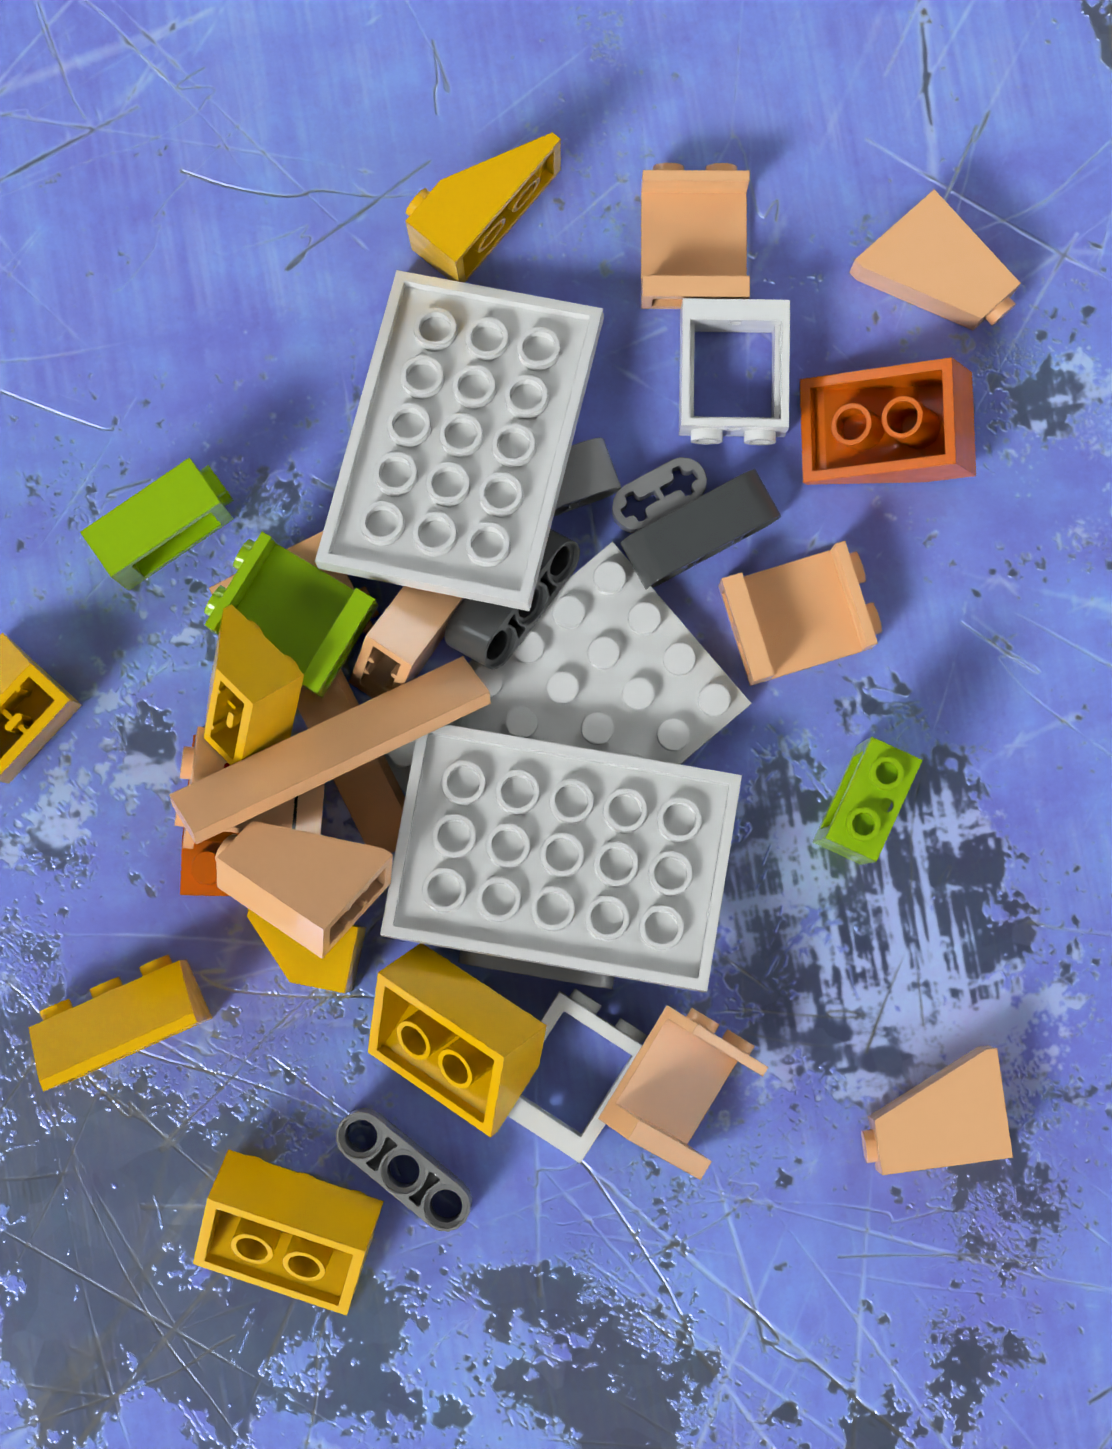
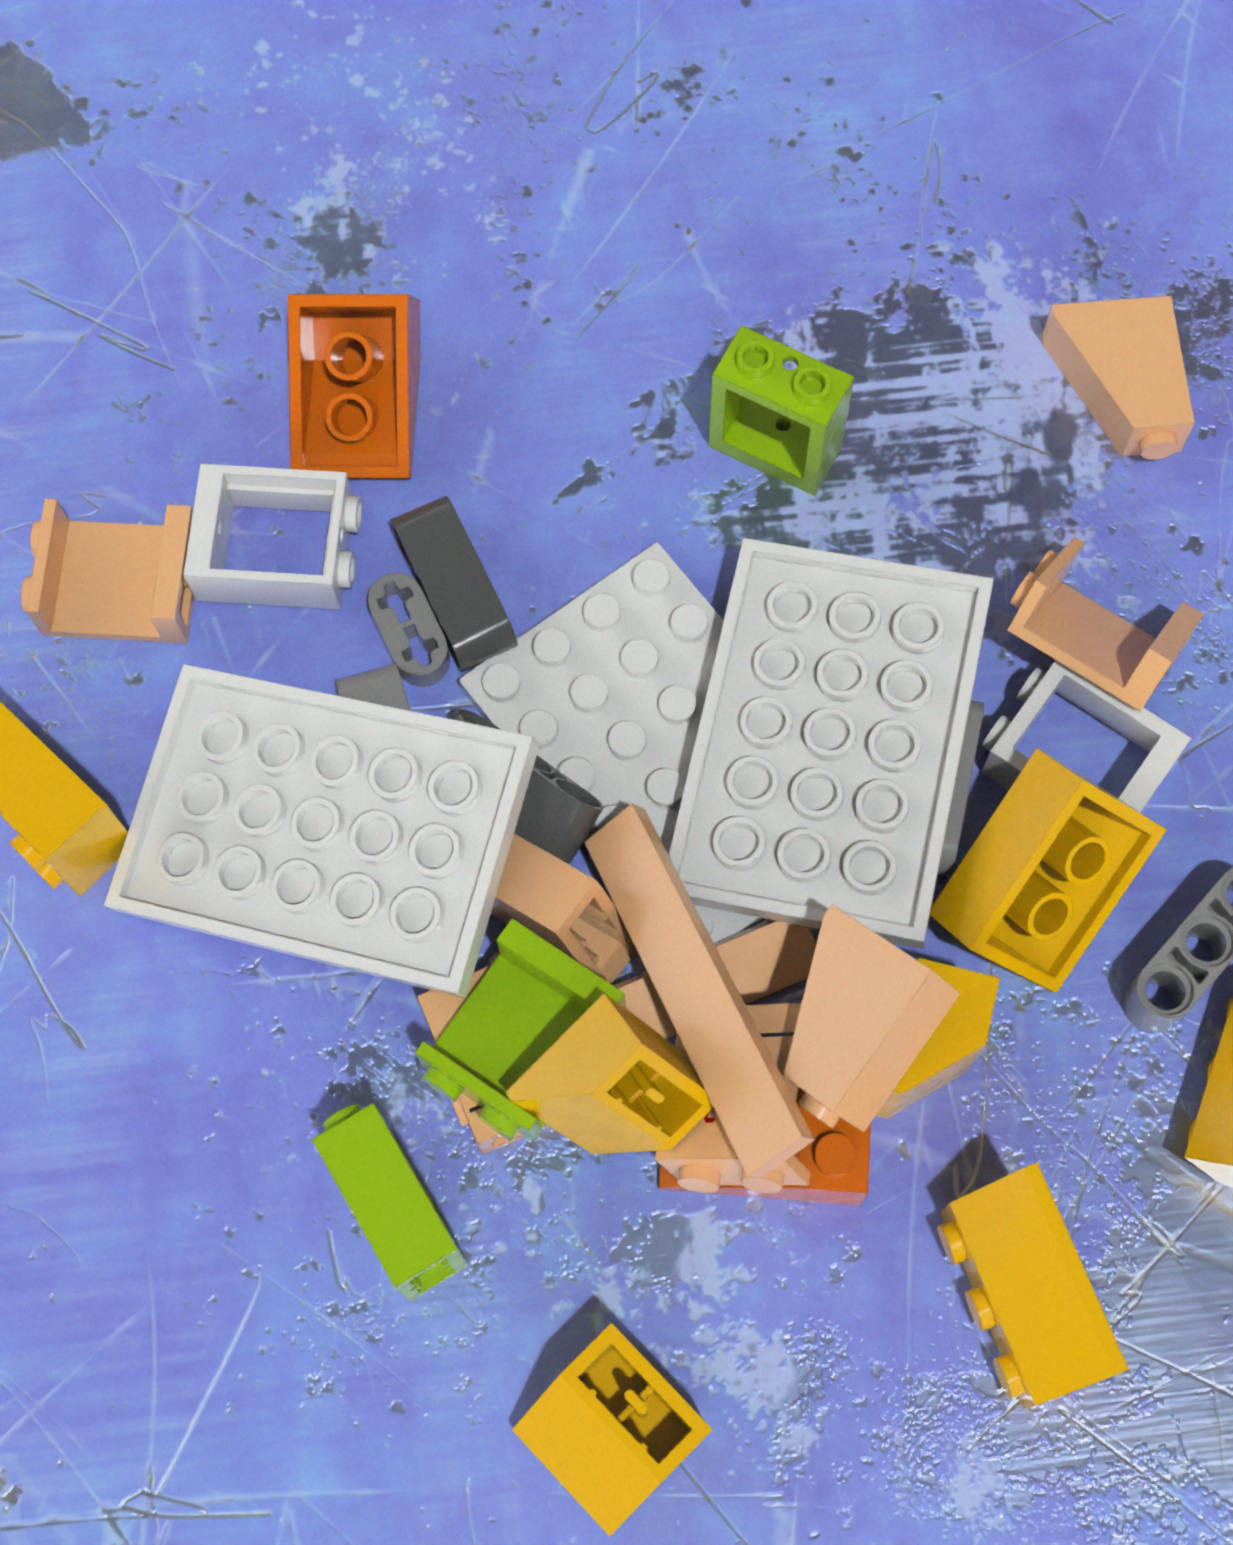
camera: 85 degrees left, 15 degrees down
light nougat panel [718,541,882,686] -> none
light nougat slope [849,189,1021,330] -> none

